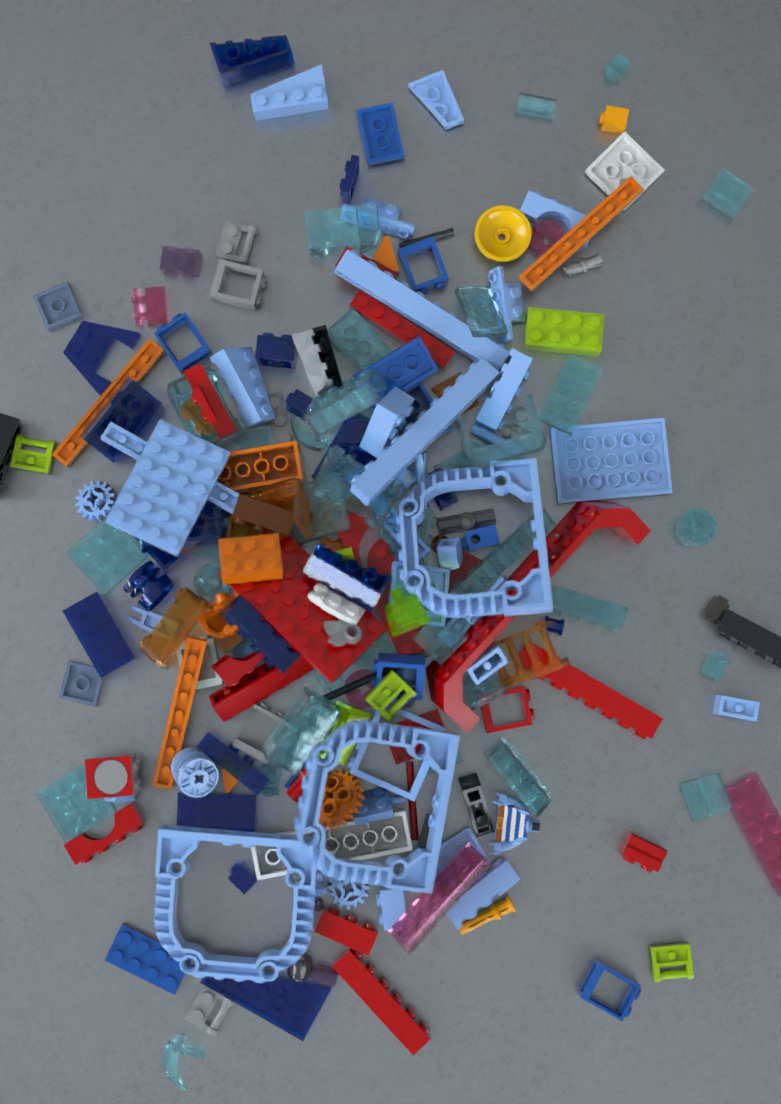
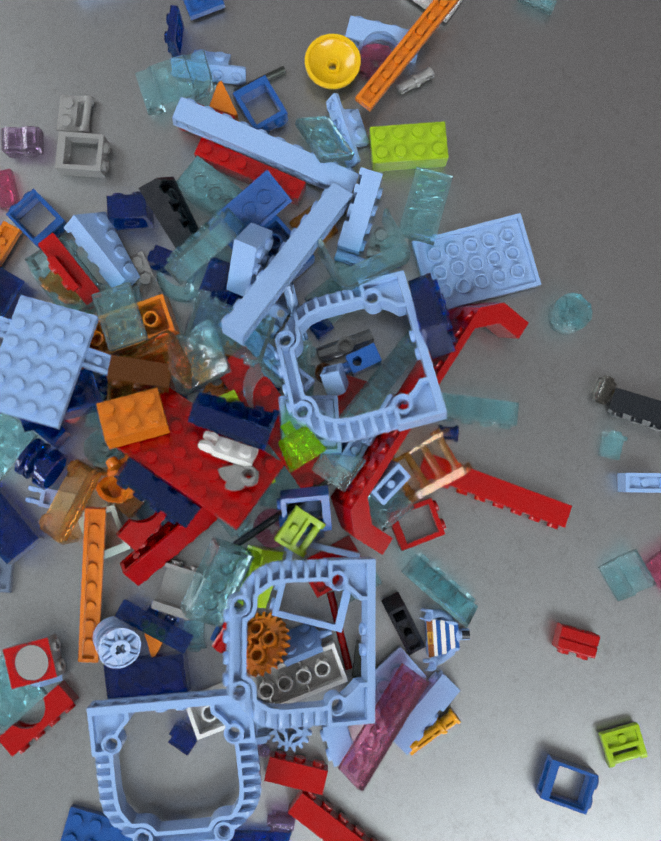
camera: 15 degrees left, 0 degrees up
clear smoke head [287,951,313,982] -> none
none -> clear light blue plate [92,282,148,352]
none -> clear blue brick [408,273,457,359]

